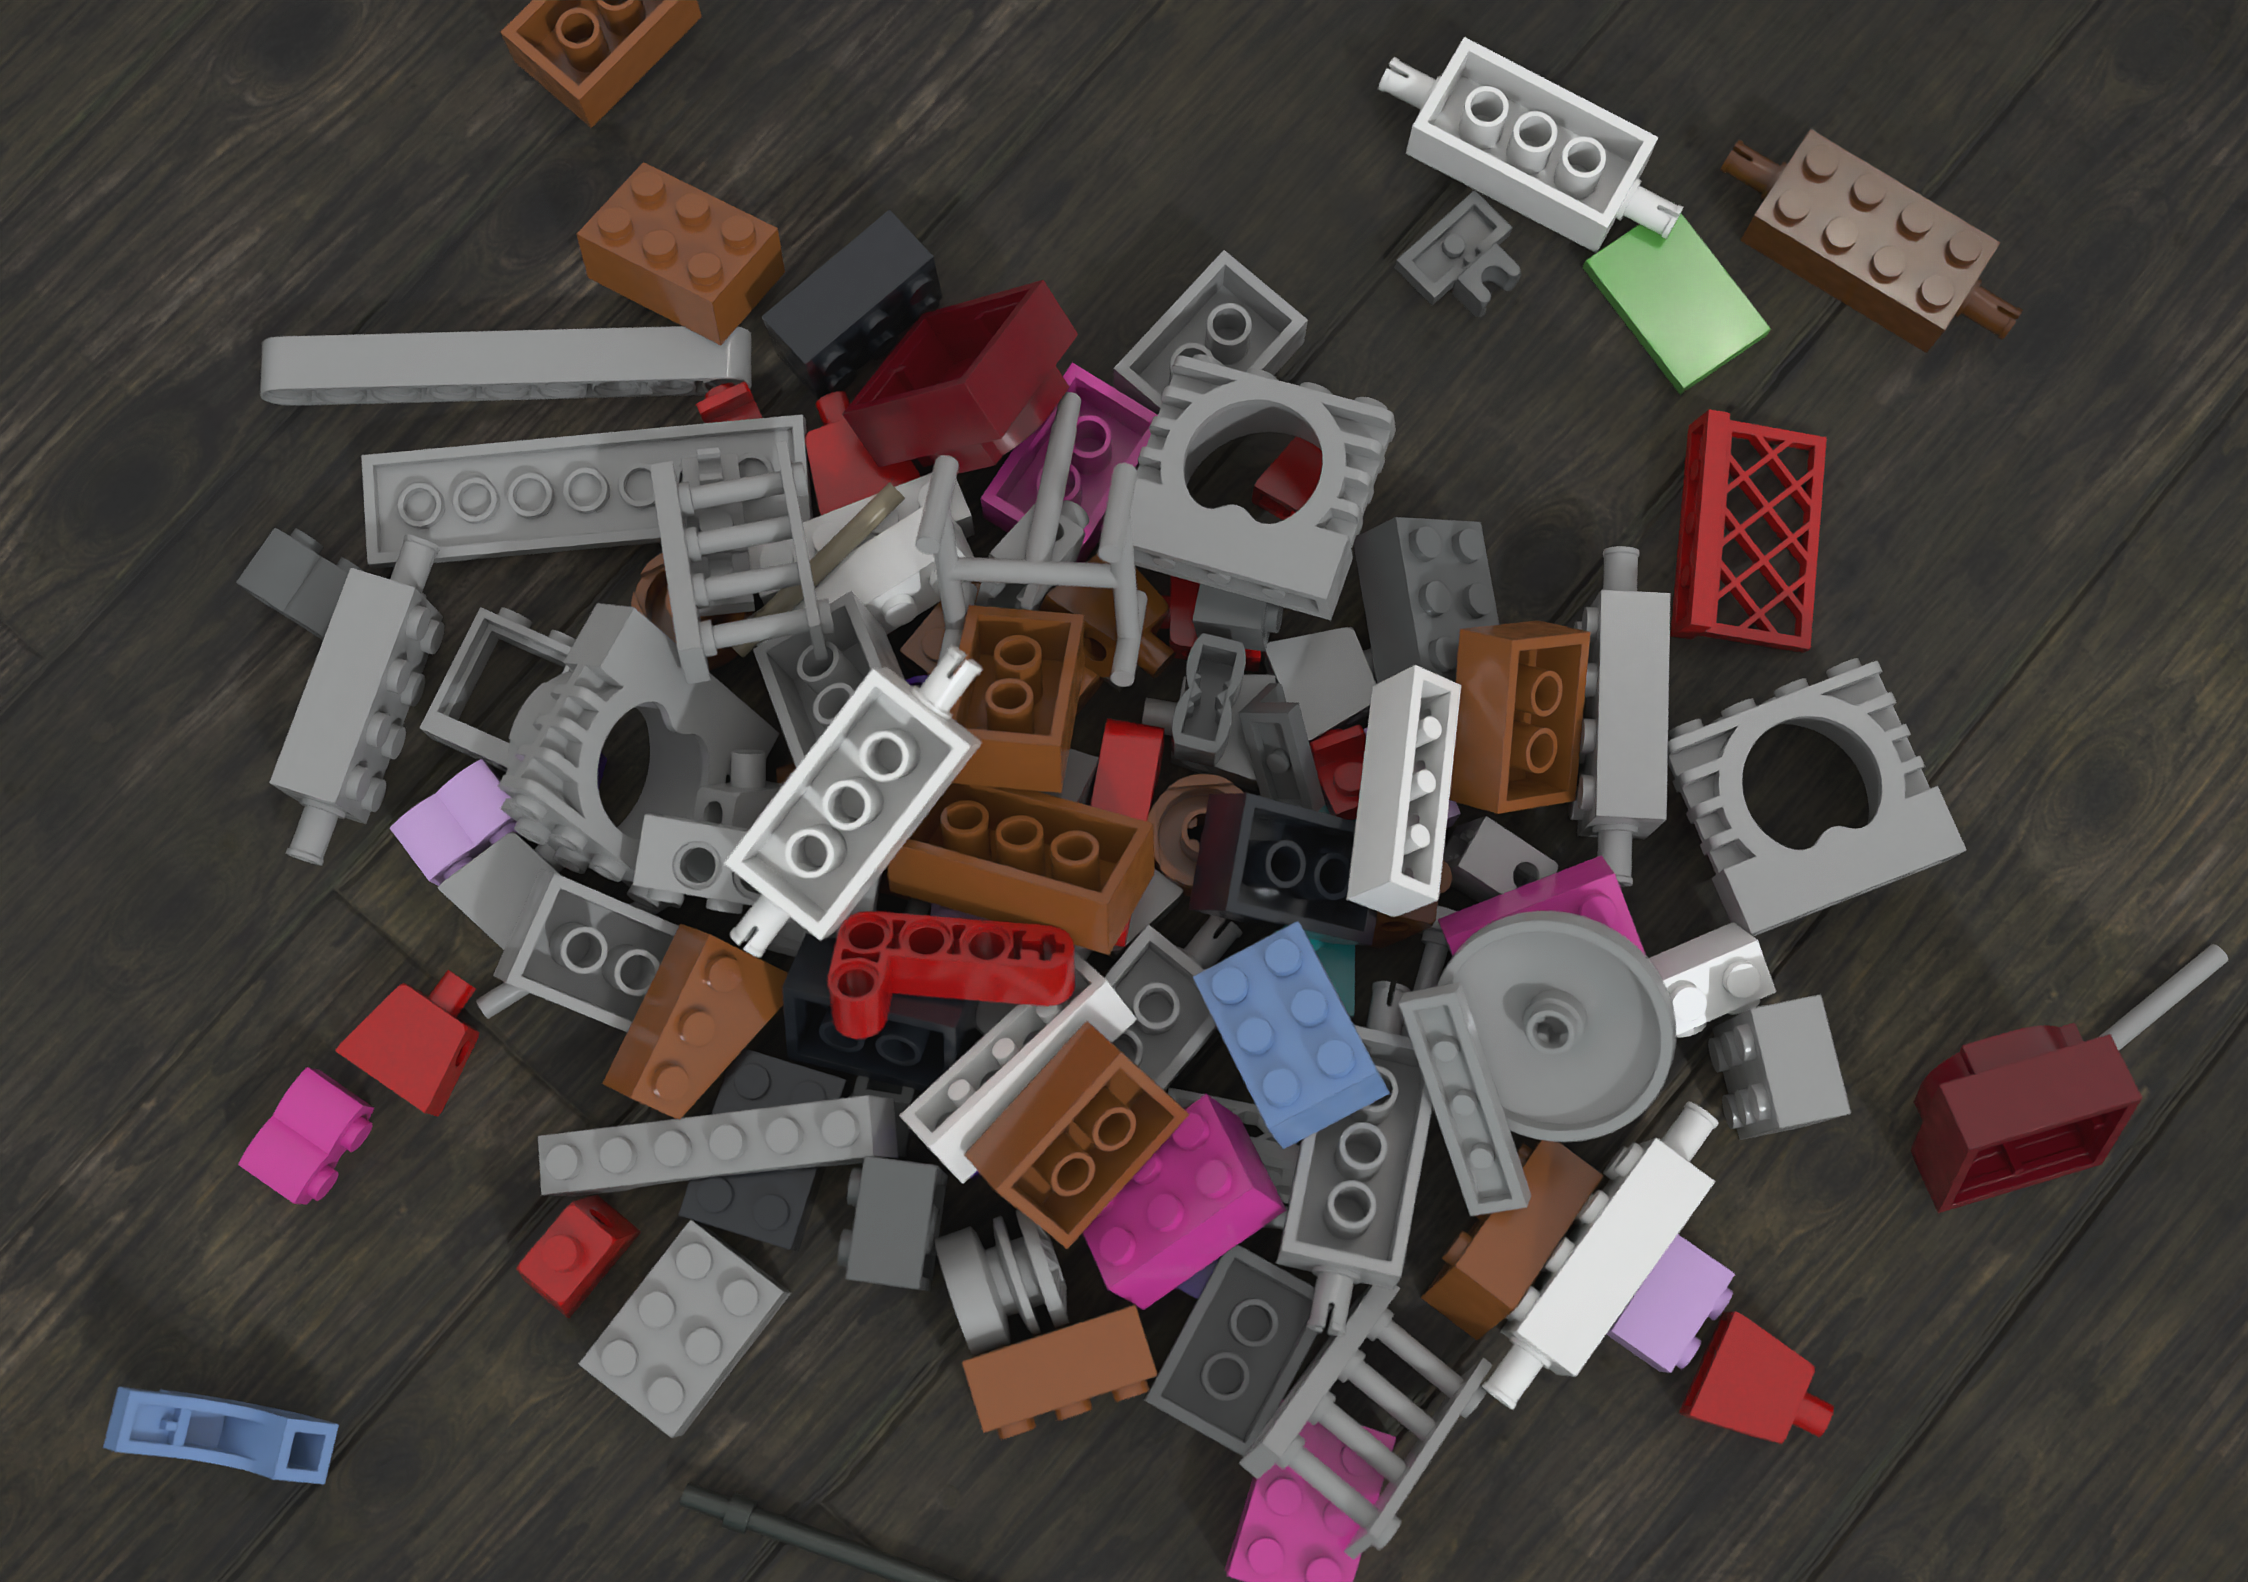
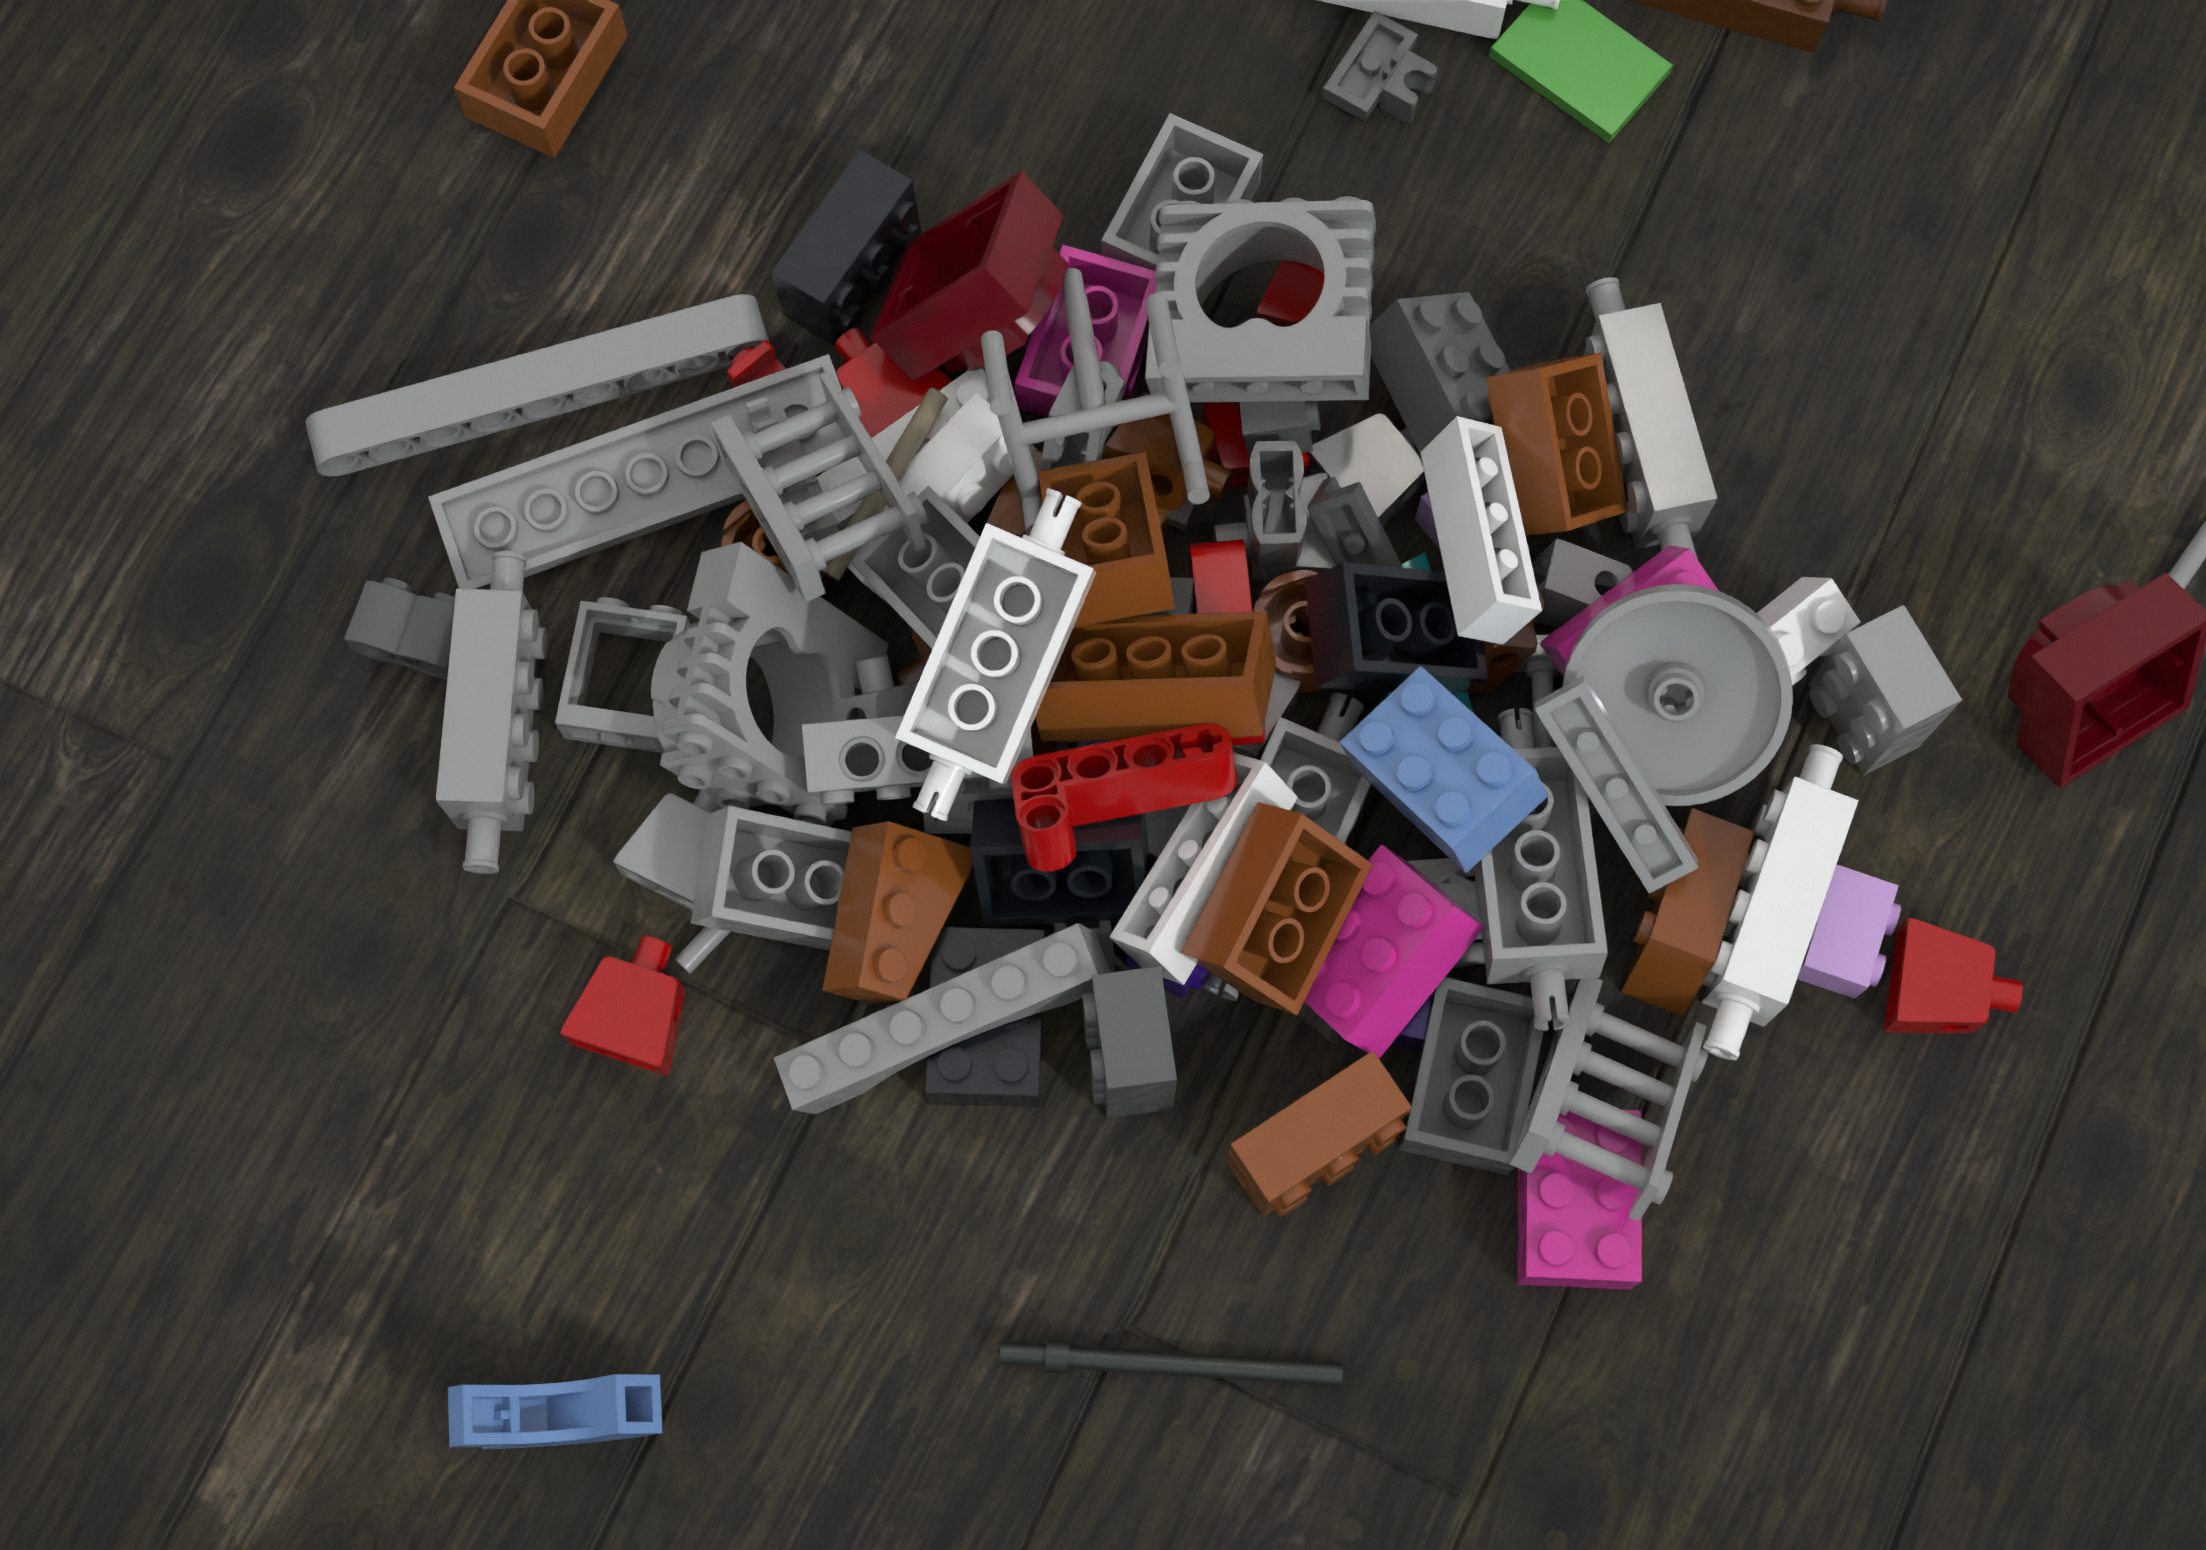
camera: 15 degrees left, 5 degrees down
dark pink brick [238,1067,374,1205] -> none
lavender brick [390,759,522,886] -> none
red torso [516,1195,642,1318] -> none
dark orange brick [577,162,785,345] -> none
light grey brick [579,1220,791,1438] -> none
light grey wheel [934,1210,1069,1357] -> none
red bracket [1310,725,1366,820] -> none
light grey hose [1667,658,1967,937] -> none
red fence [1670,409,1827,653] -> none

